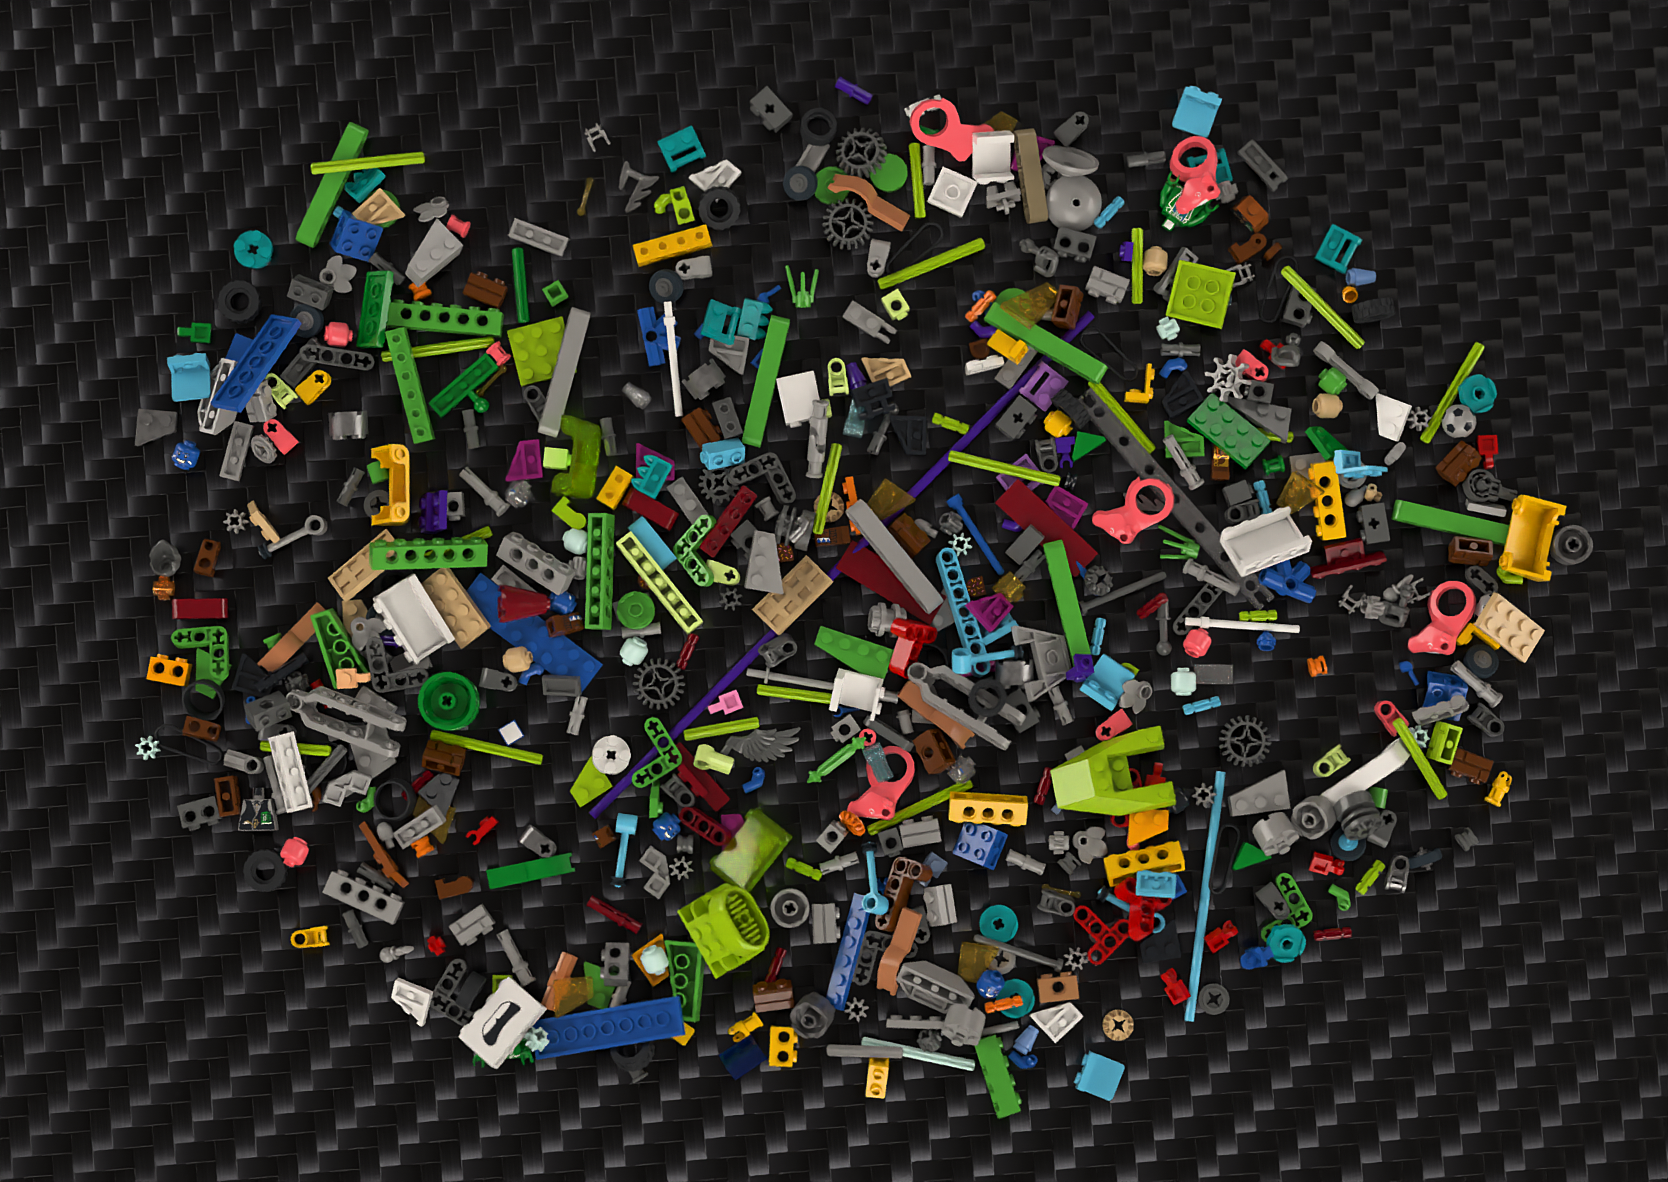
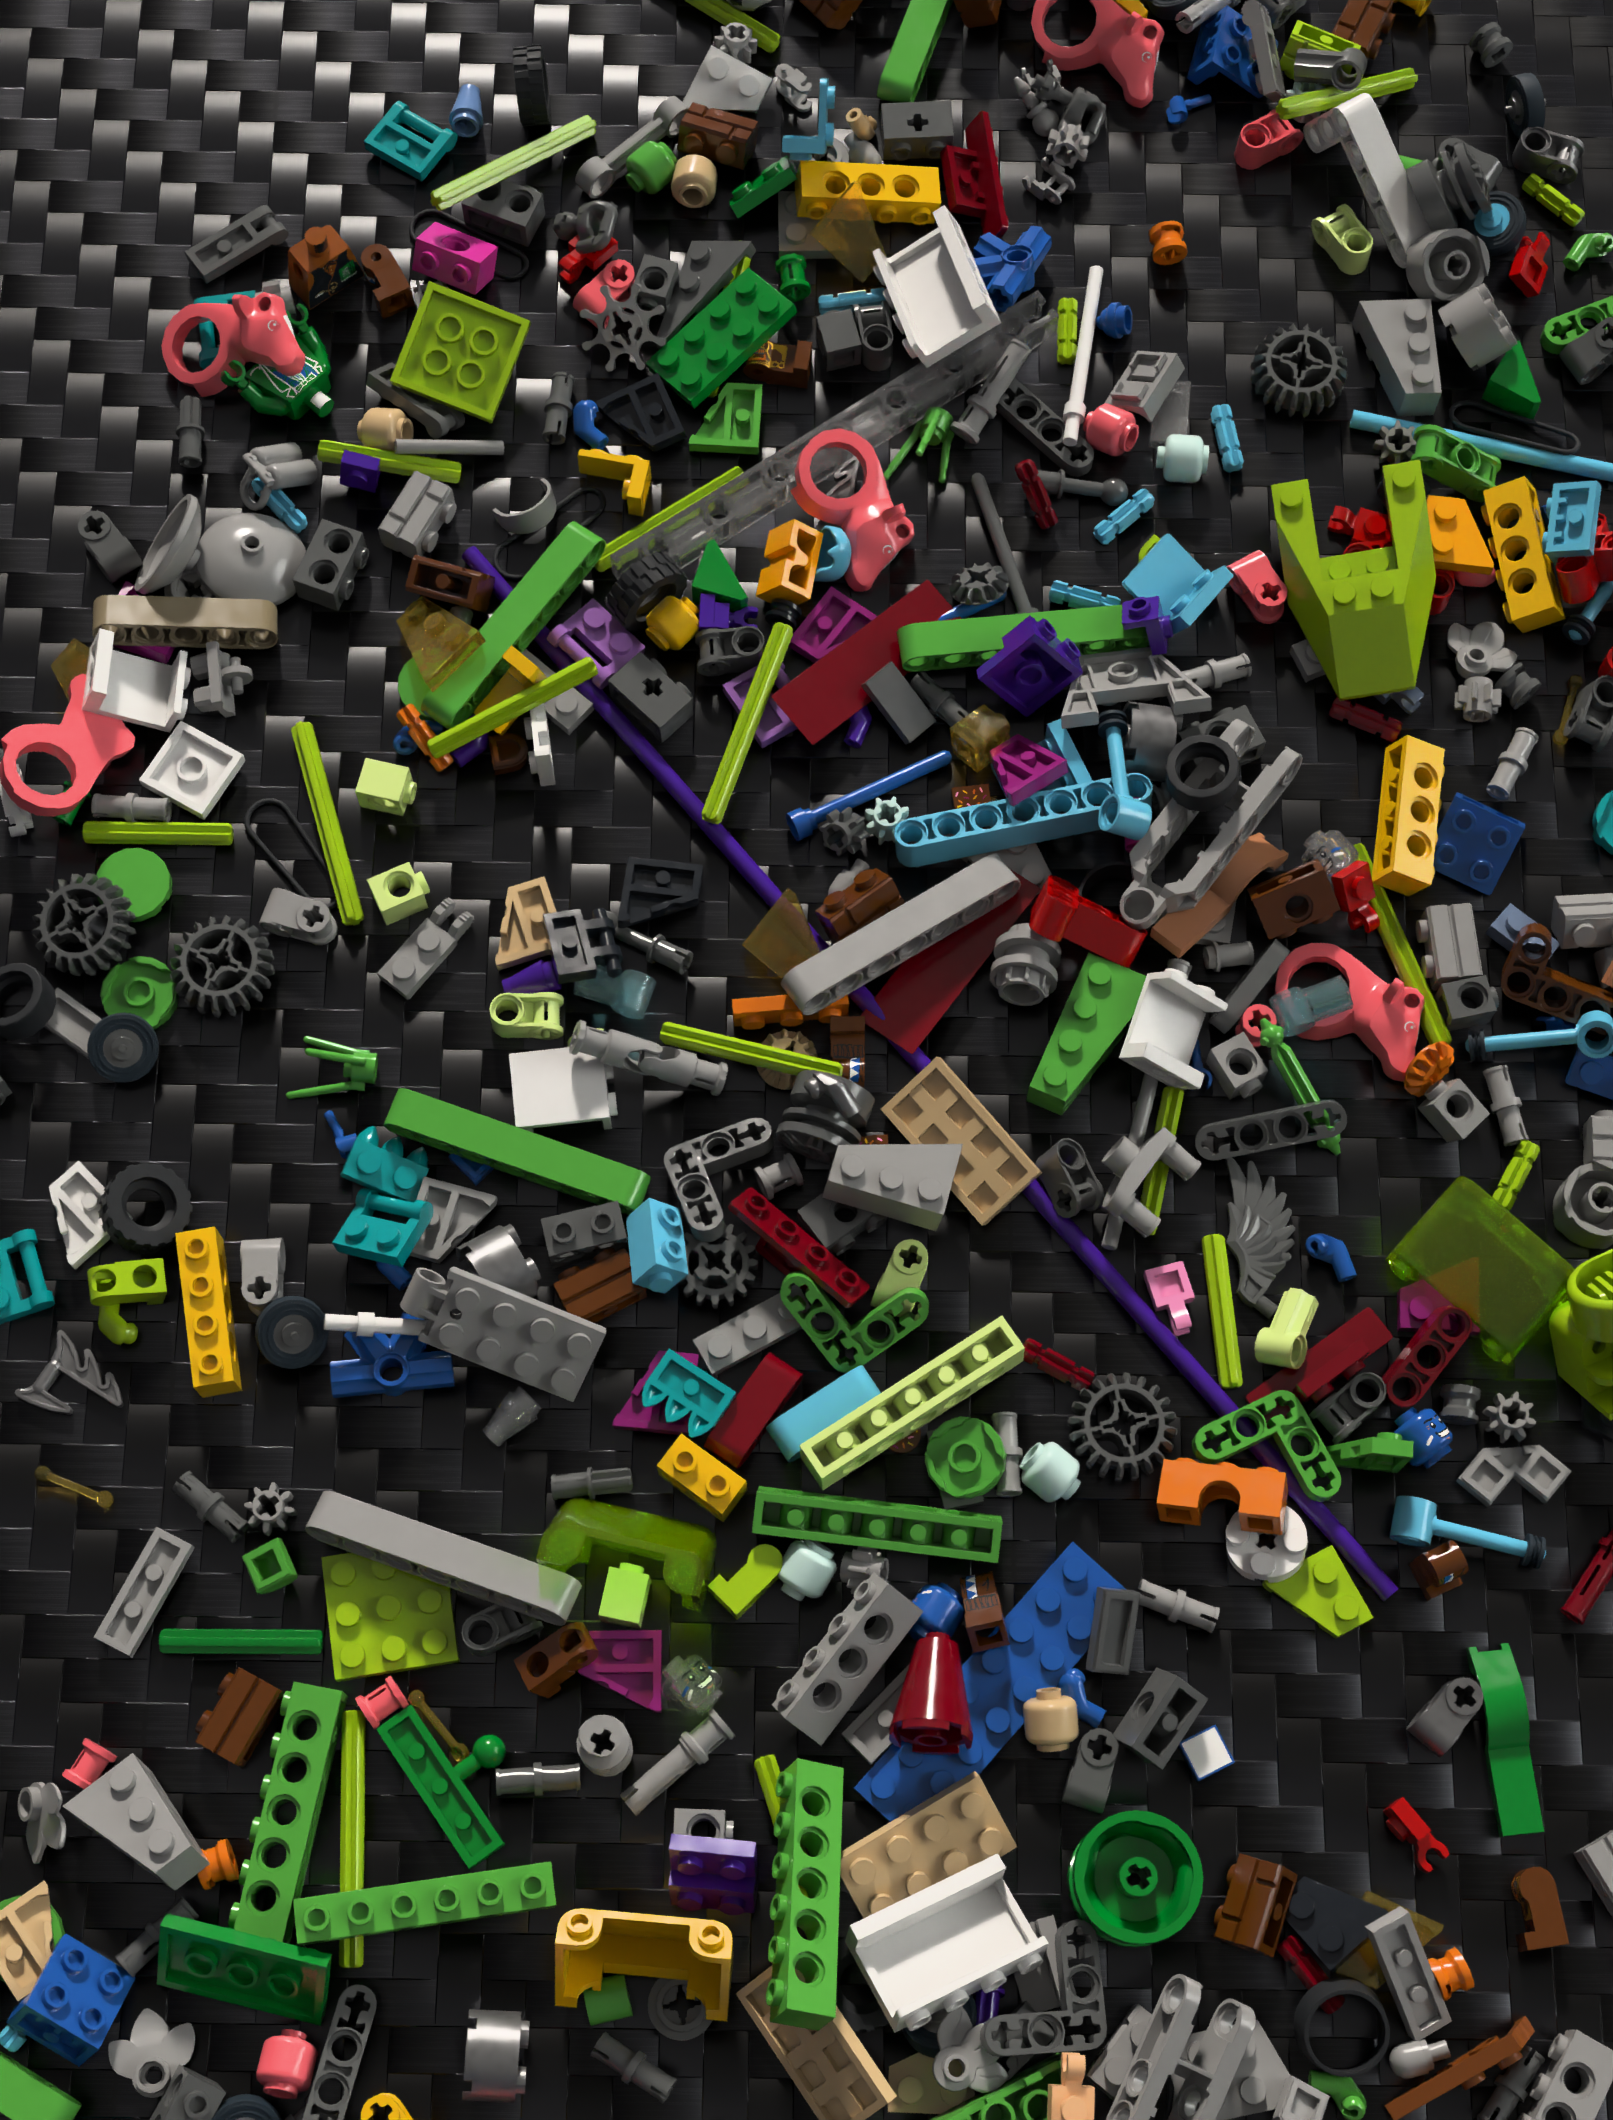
camera: 85 degrees left, 15 degrees down
lime axle [430,730,543,765] -> none
dark grey gear [719,587,742,611] -> none
nougat piece [828,174,910,232] -> none
lime axle [932,413,969,435] -> none
dark grey piece [1020,238,1059,277] -> none
light grey plate [1119,679,1152,714] -> none
light aqua gear [1156,316,1180,341] -> none
light grey pin [1162,434,1204,490] -> none
medium azure bracket [1172,86,1222,138] -> none
reddish brown tile [1263,242,1282,261] -> none
light orange hinge [1342,286,1358,303] -> none
none -> dark grey pin [172,1471,249,1543]
none -> light grey piece [240,442,317,511]
none -> light grey gear [244,1482,297,1536]
none -> yellowish green brick [355,758,417,816]
none -> light grey bar [394,439,504,455]
none -> light grey hinge [400,1266,606,1402]
none -> dark pink brick [412,222,498,295]
none -> lime axle [427,657,598,758]
none -> light grey helmet [492,478,557,534]
none -> reddish brown leg [514,1622,599,1698]
none -> light grey piece [576,1714,633,1777]
none -> reddish brown brick [677,102,759,170]
none -> light orange brick [756,519,823,605]
none -> medium azure hair [814,525,852,582]
none -> dark purple plate [976,615,1083,717]
none -> medium azure axle [1093,488,1155,545]
none -> light grey connector [1102,1127,1201,1238]
none -> light grey piece [1104,351,1185,422]
none -> dark grey brick [1113,1667,1208,1770]
none -> orange arch [1156,1458,1288,1535]
none -> dark grey beam [1195,1100,1347,1160]
none -> dark grey piece [1294,48,1367,91]
none -> red plate [1331,860,1380,933]
none -> bright green piece [1410,424,1501,502]

